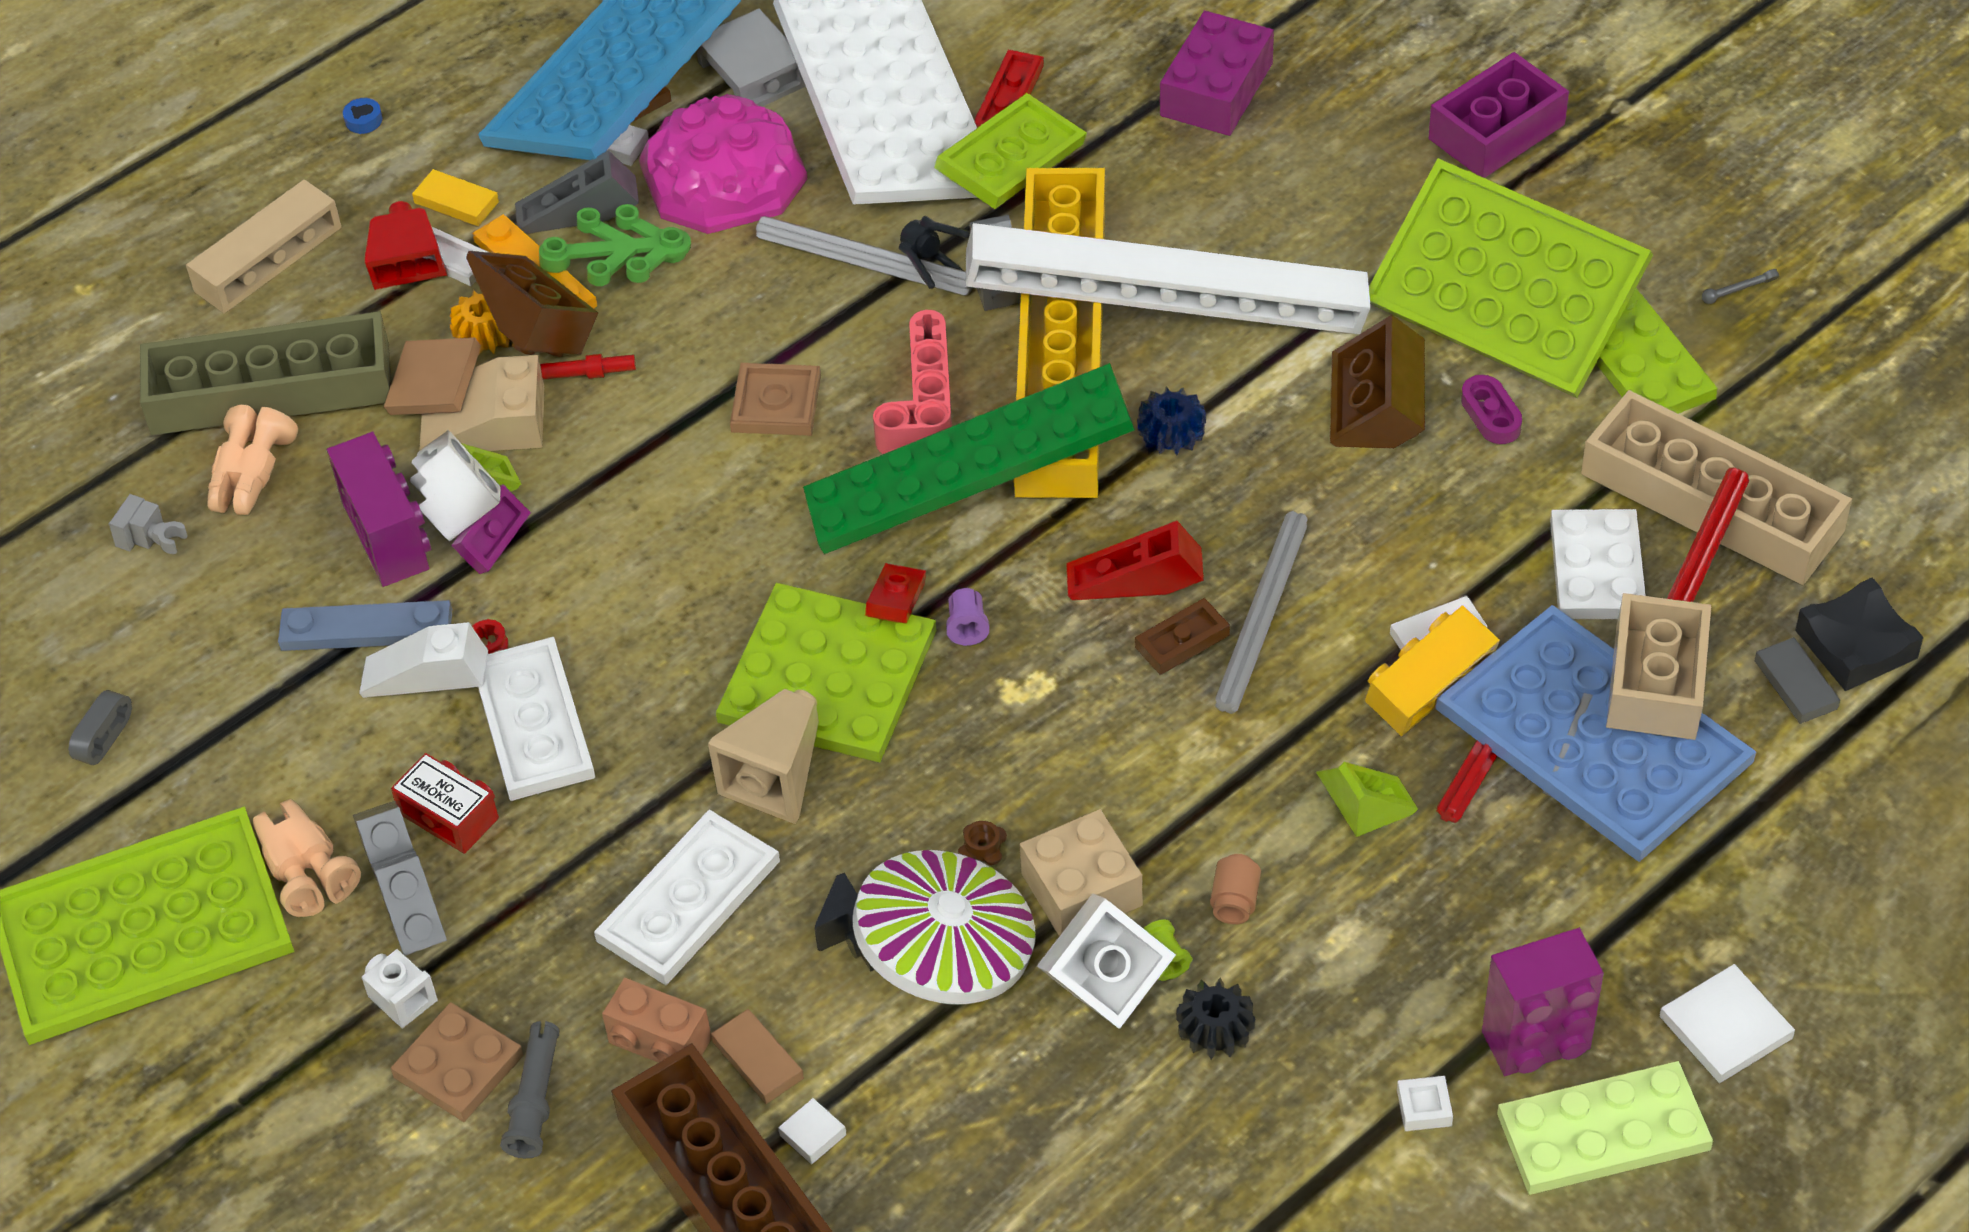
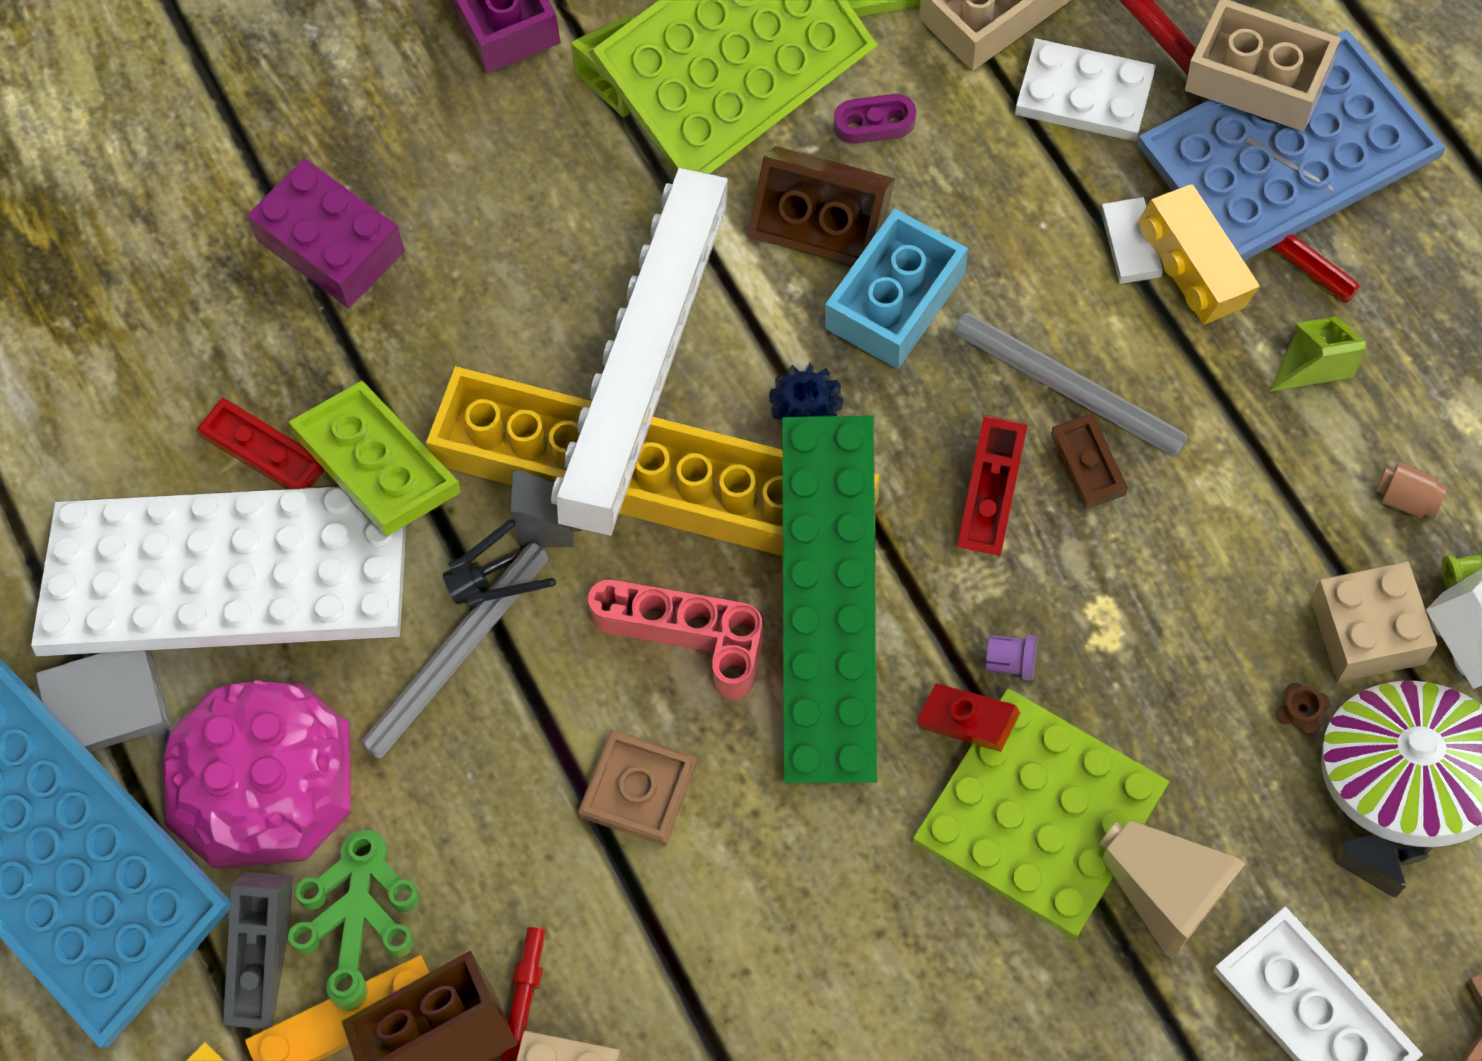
camera: 75 degrees left, 15 degrees up
none -> medium azure brick [825,208,968,369]

